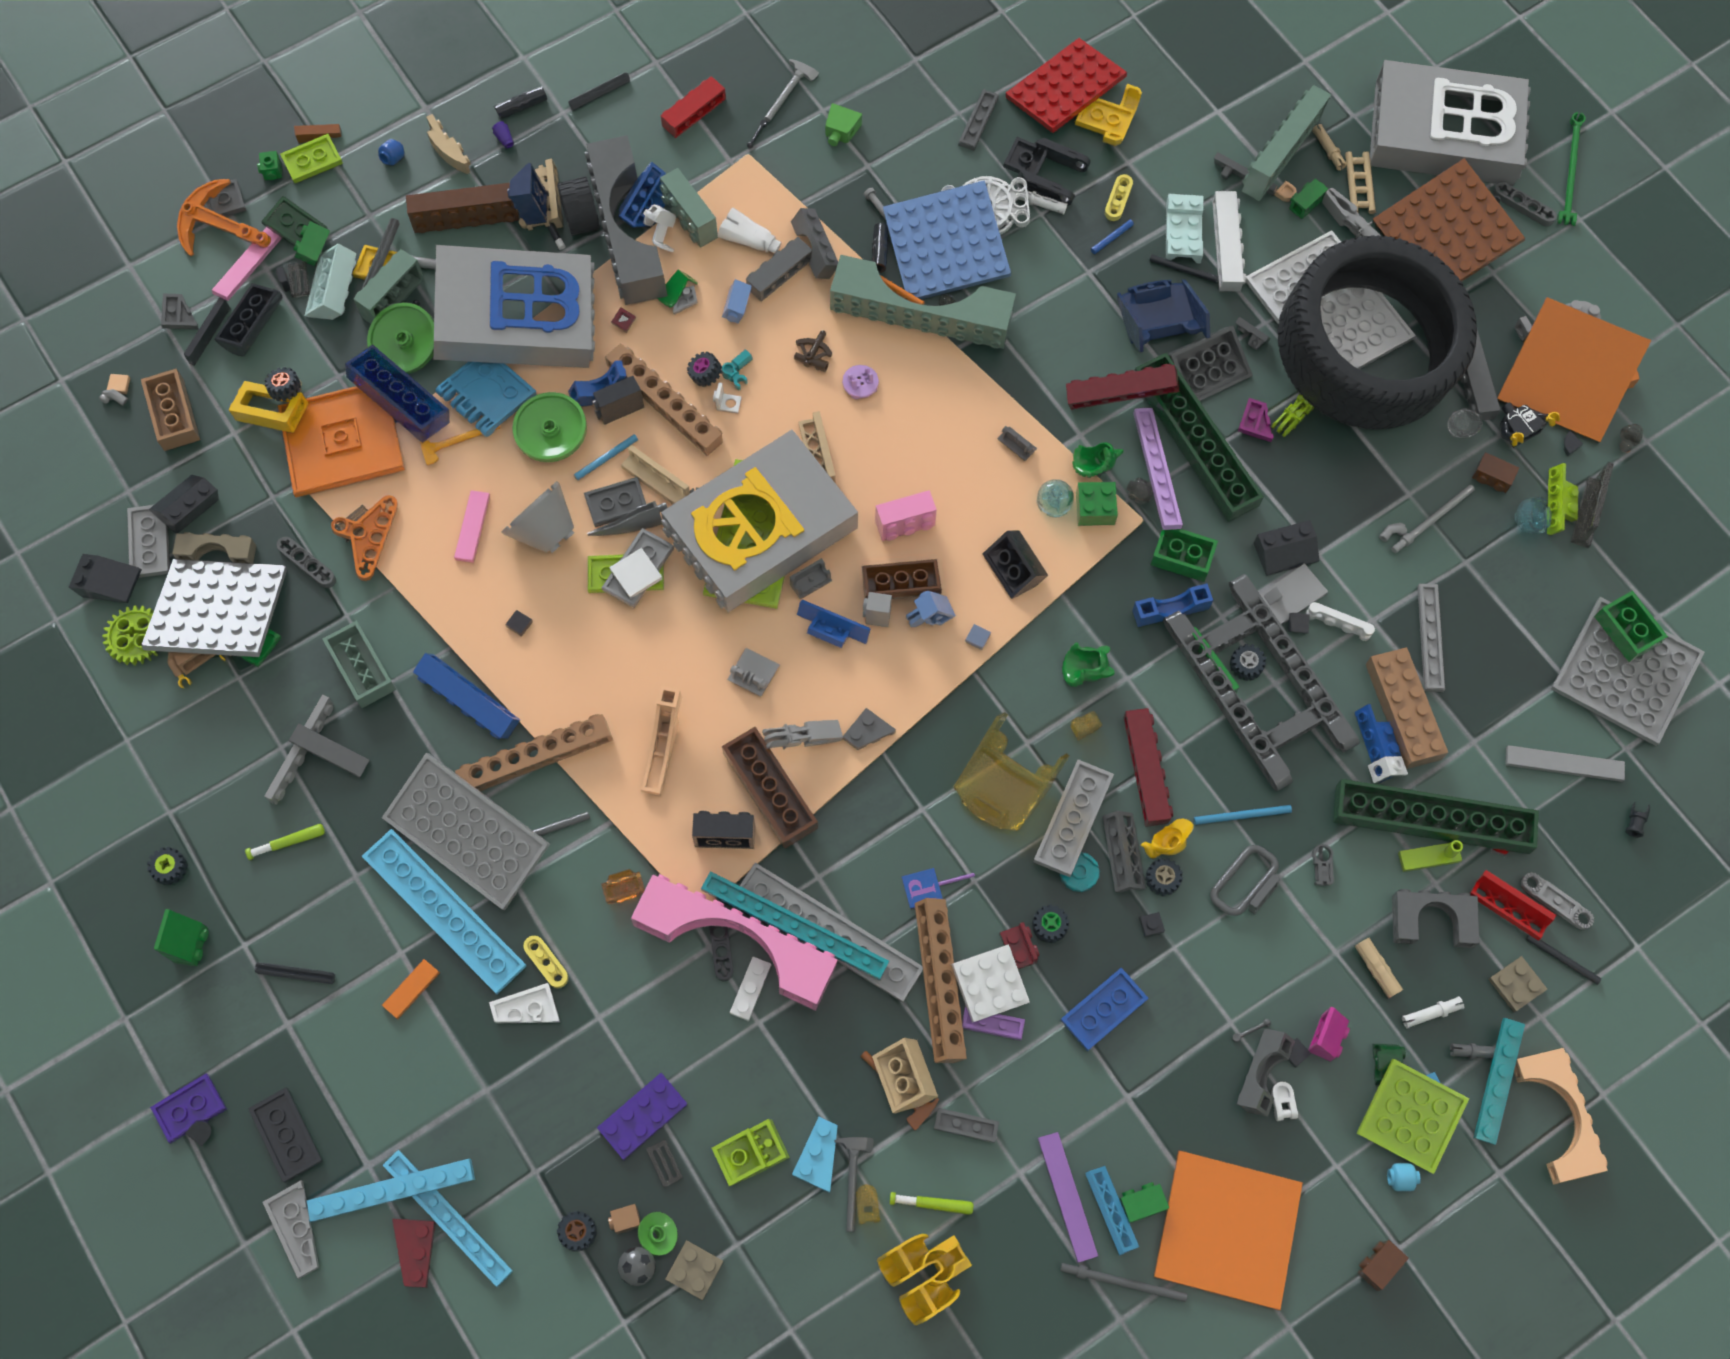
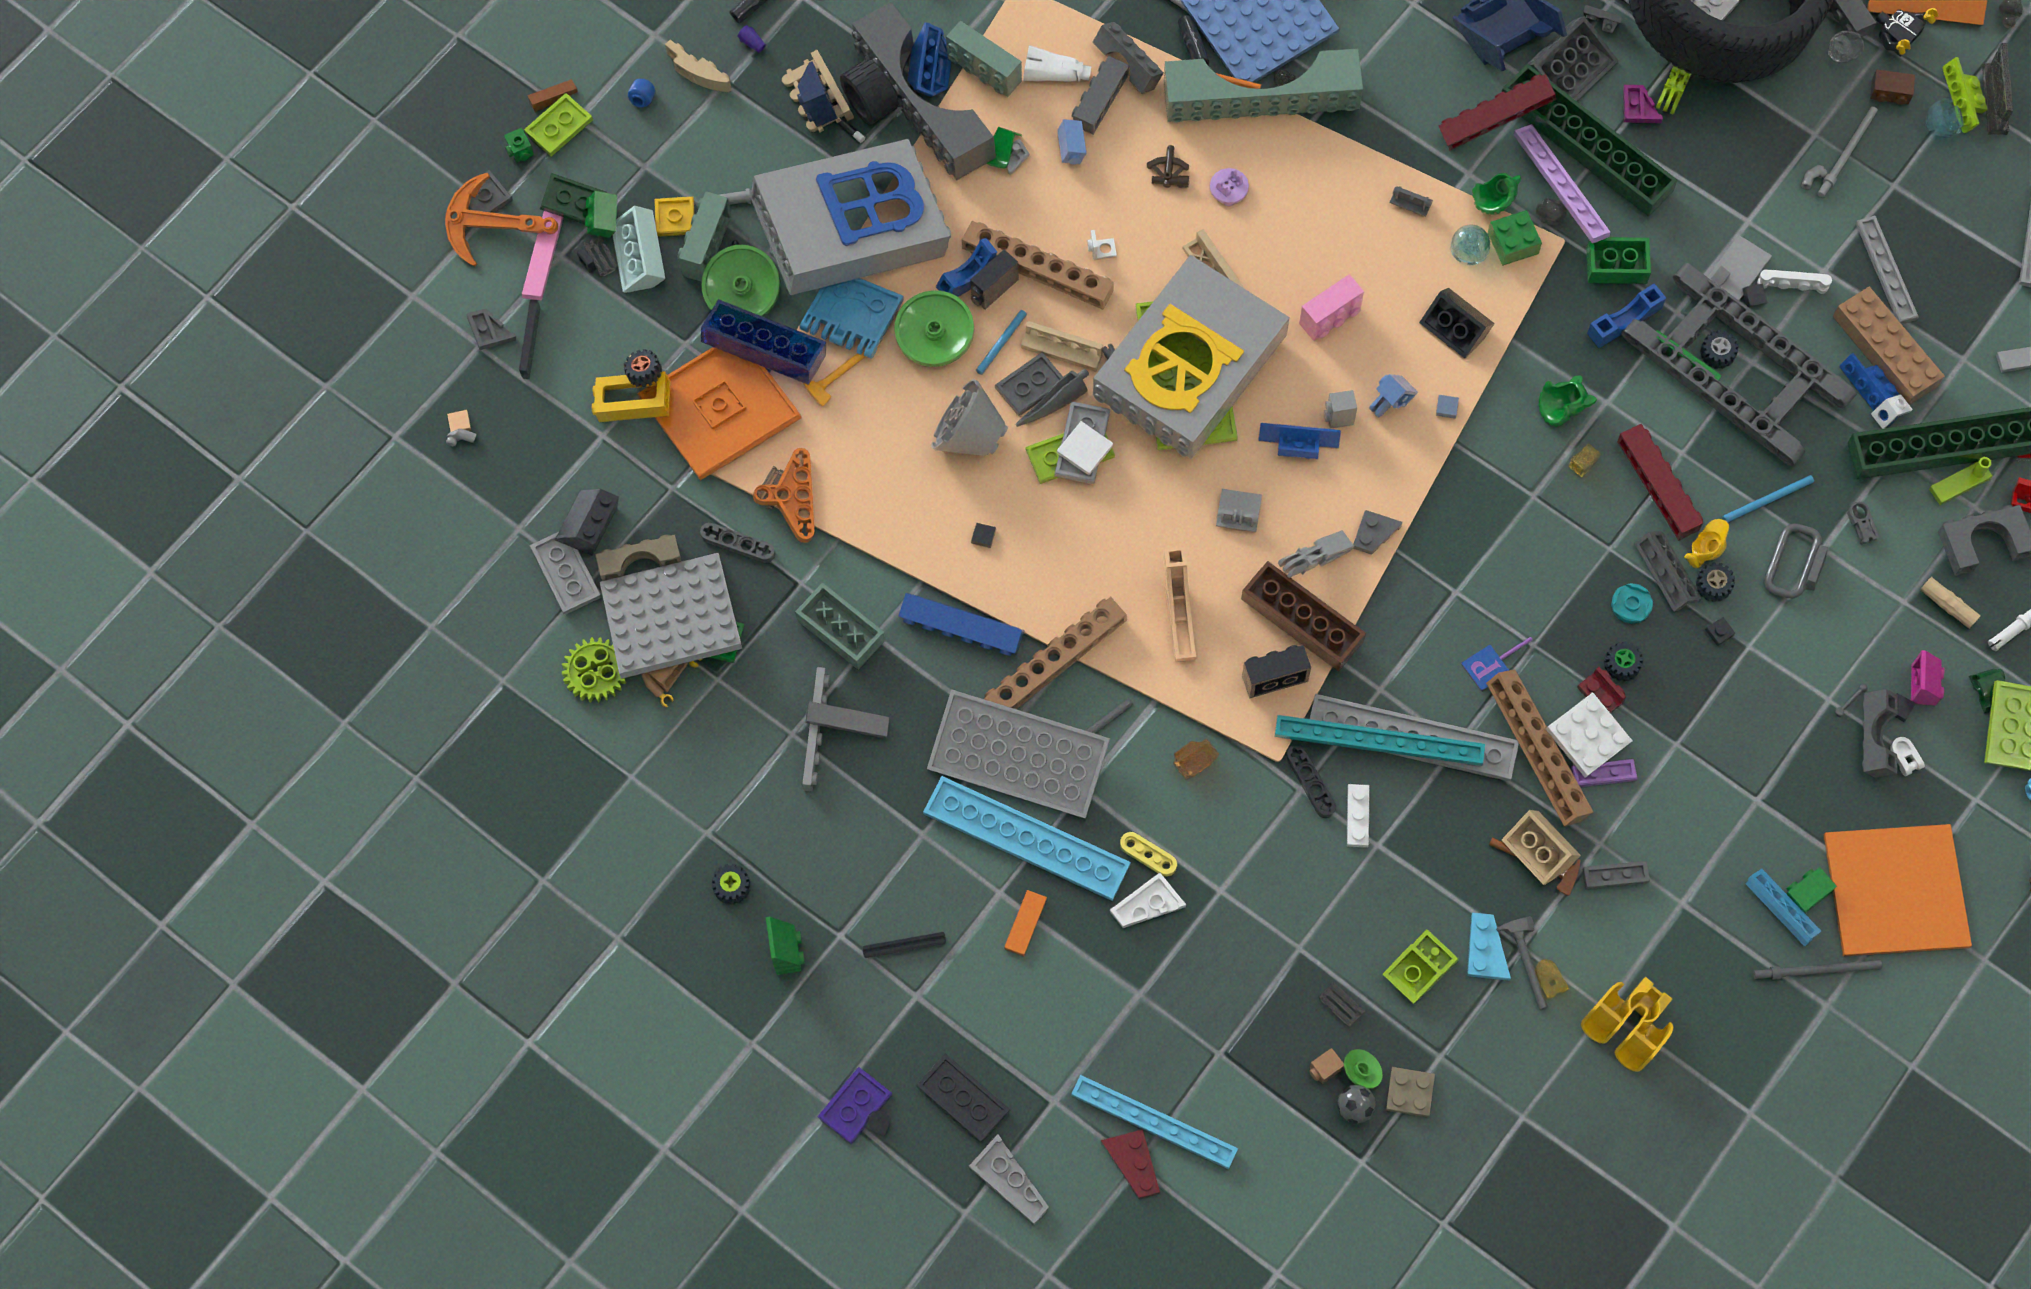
camera: 15 degrees left, 0 degrees up
black slope [69,554,142,603] -> none
medium nougat brick [141,368,200,451] -> none
black brick [214,283,283,357] -> none
lime piece [245,824,325,860] -> none
medium azure plate [307,1159,475,1222] -> none
dark grey axle [361,218,400,290] -> none
reddish brown brick [406,183,519,233] -> none
bright pink tile [454,490,490,563] -> none
black wheel [557,1211,597,1251] -> none
dark purple plate [597,1073,688,1160] -> none
dark red tile [611,307,636,333] -> none
bright pink arch [631,874,837,1011] -> none
white piece [643,204,676,252] -> none
black wheel [687,351,722,387] -> none
teal bar [722,349,753,390] -> none
dark grey hinge [790,558,832,599] -> none
reddish brown brick [862,559,942,599] -> none
lime piece [889,1192,974,1215] -> none
clear yellow windscreen [954,712,1070,831] -> none
light grey plate [1033,760,1114,877] -> none
medium lavender tile [1038,1132,1098,1263] -> none
blue plate [1060,967,1149,1052] -> none
black slope [1253,520,1319,576] -> none
black tile [1564,431,1583,456] -> none

